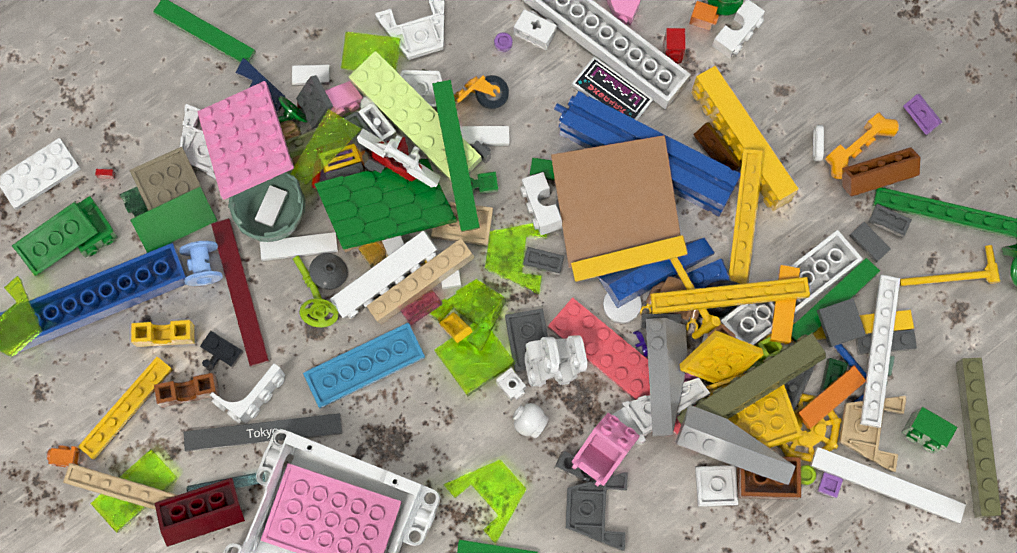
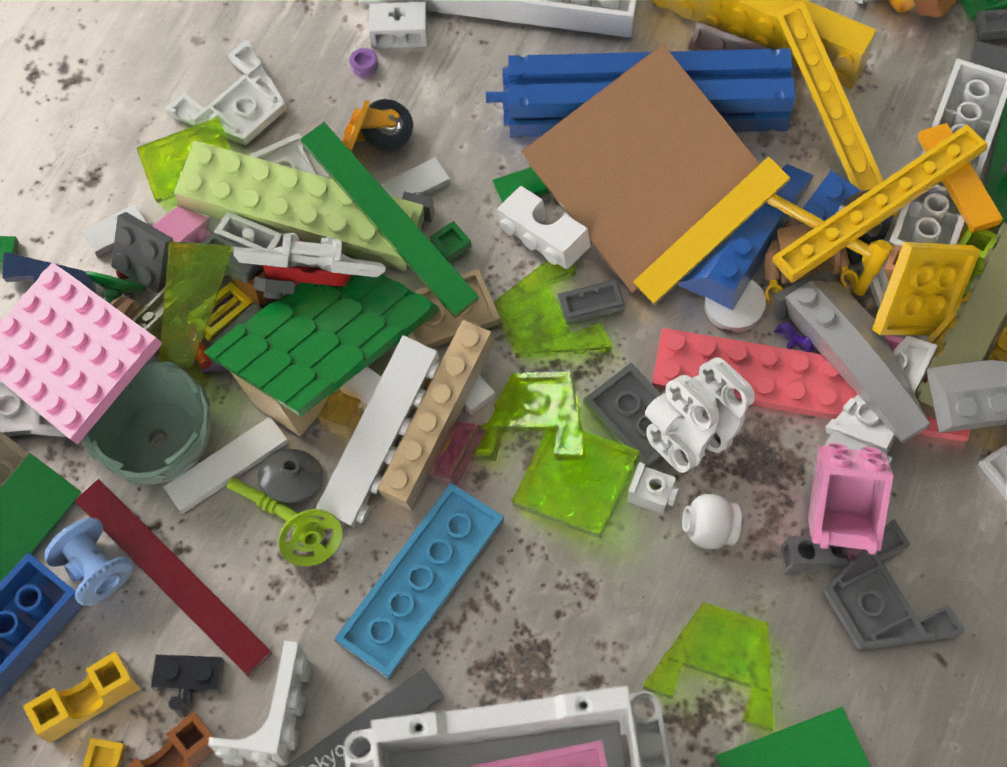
camera: 25 degrees left, 10 degrees down
white tile [255,185,288,228] -> none
yellow plate [439,312,473,343] -> none
tile [572,56,653,120] -> none

